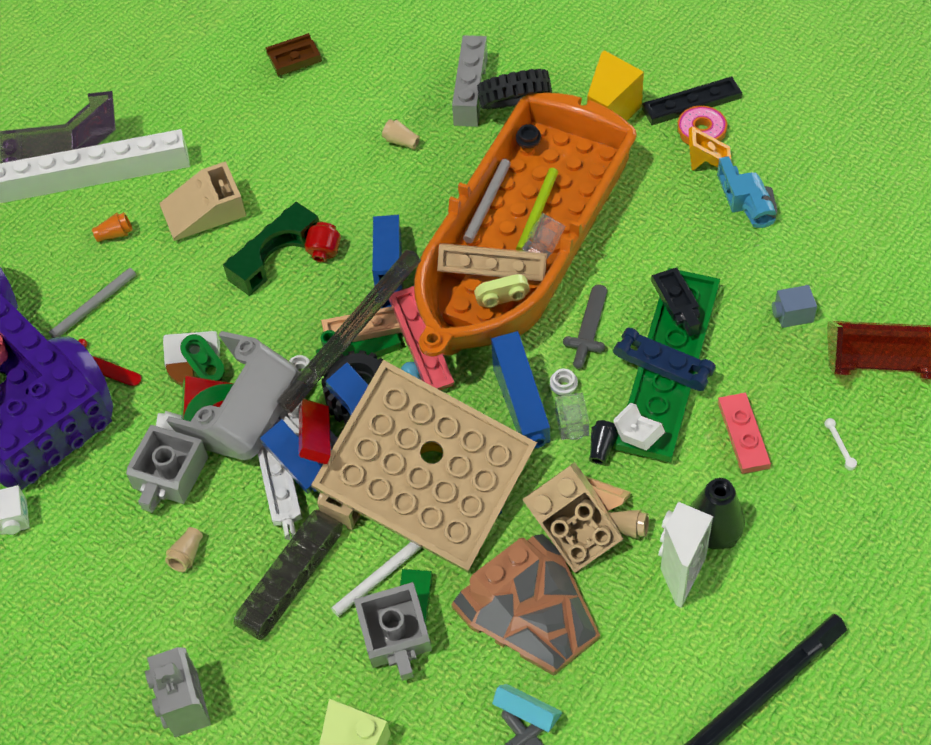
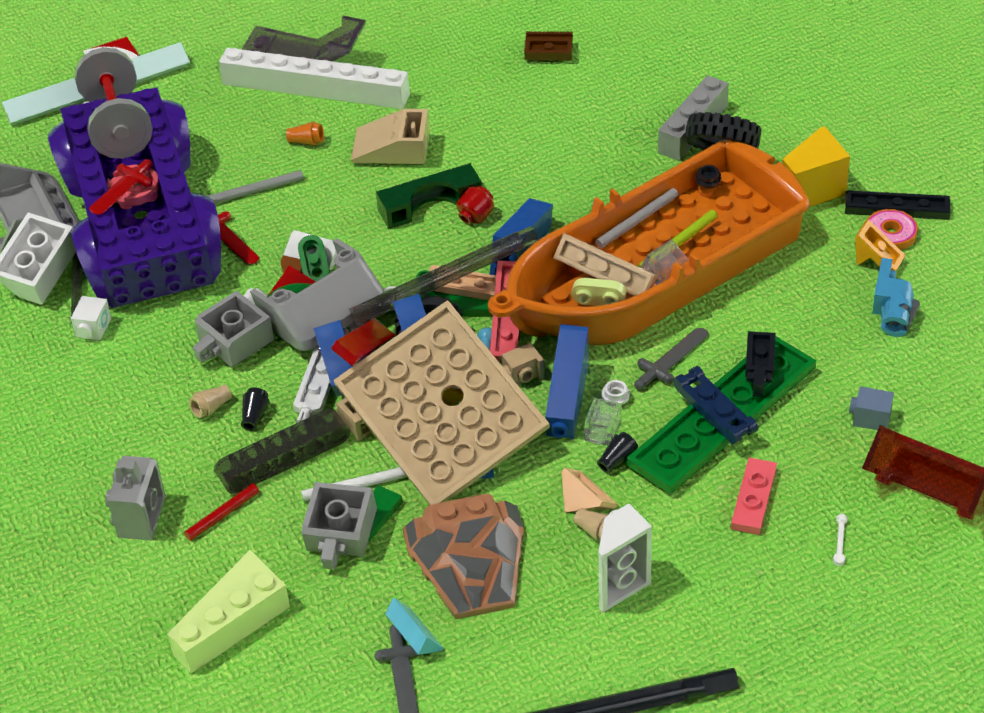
camera: 25 degrees right, 10 degrees down
tan cone [382,119,420,150] -> none
tan slope [522,462,623,573] -> none
white bracket [614,403,665,451] -> none
cone [690,478,745,549] -> none
none -> red bar [184,483,259,541]
none -> black cone [241,387,270,431]
none -> tan brick [501,342,545,385]

